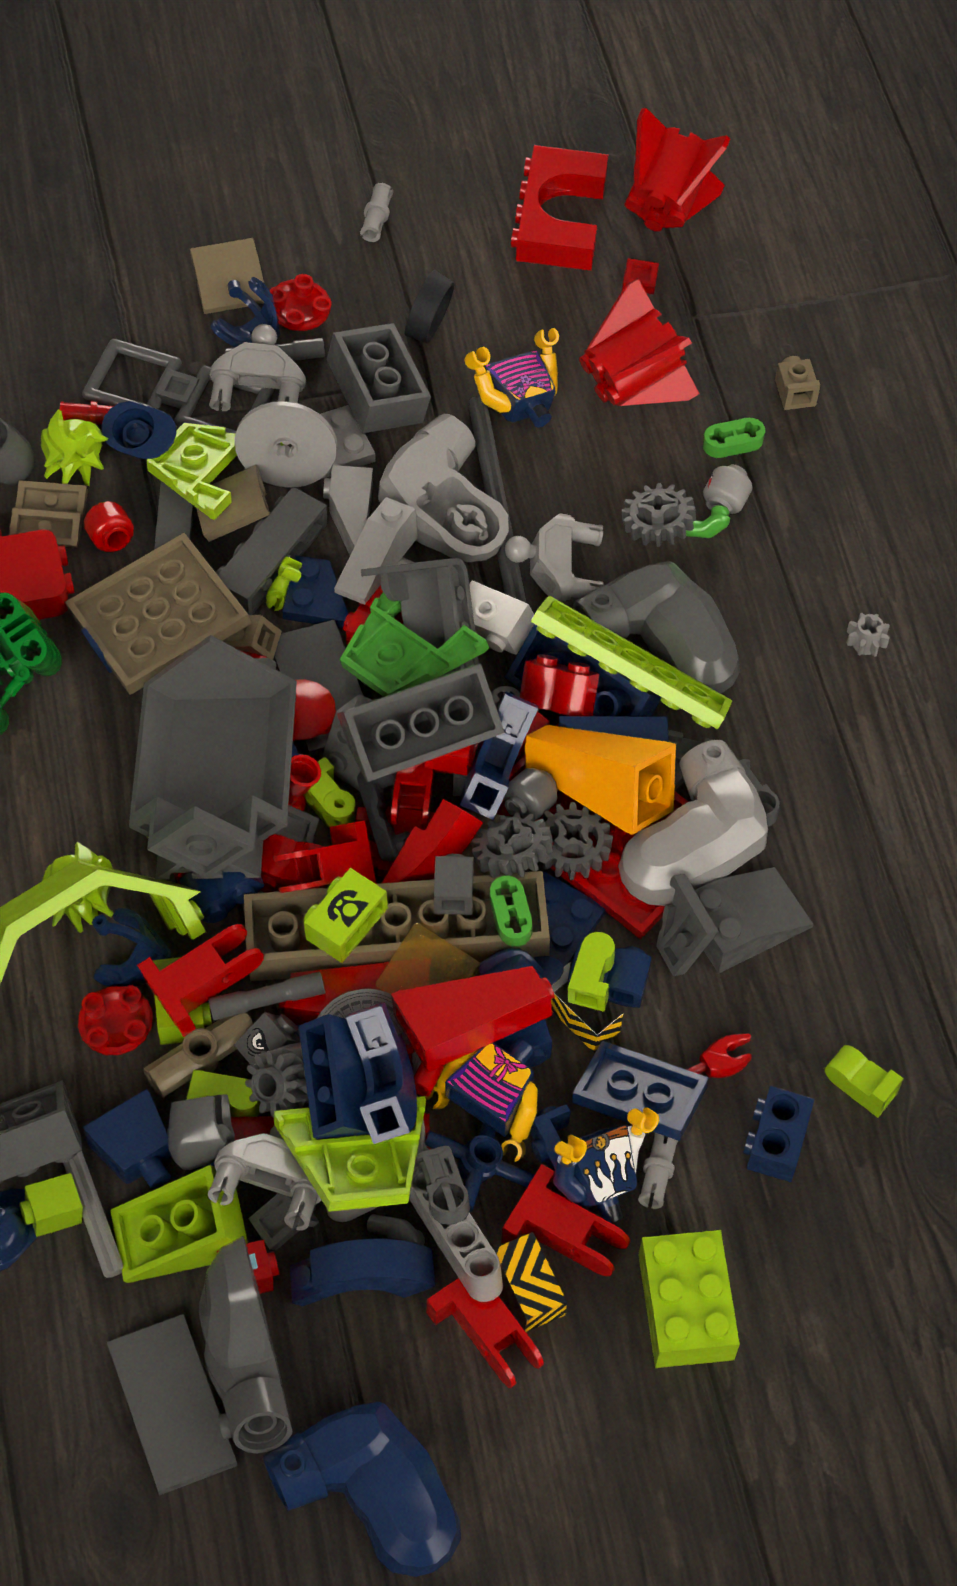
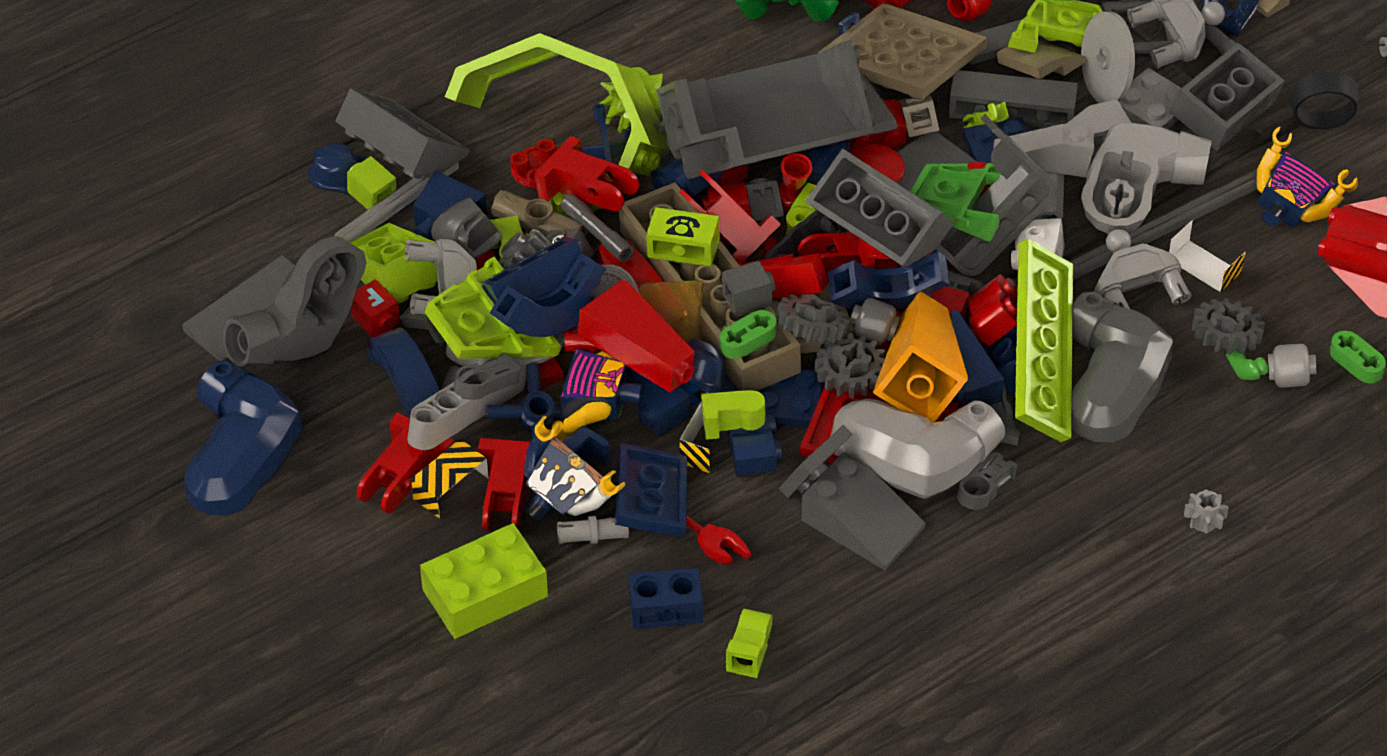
camera: 70 degrees right, 10 degrees down
red dish [270,274,332,331] -> none
none -> white sticker [1169,220,1245,292]

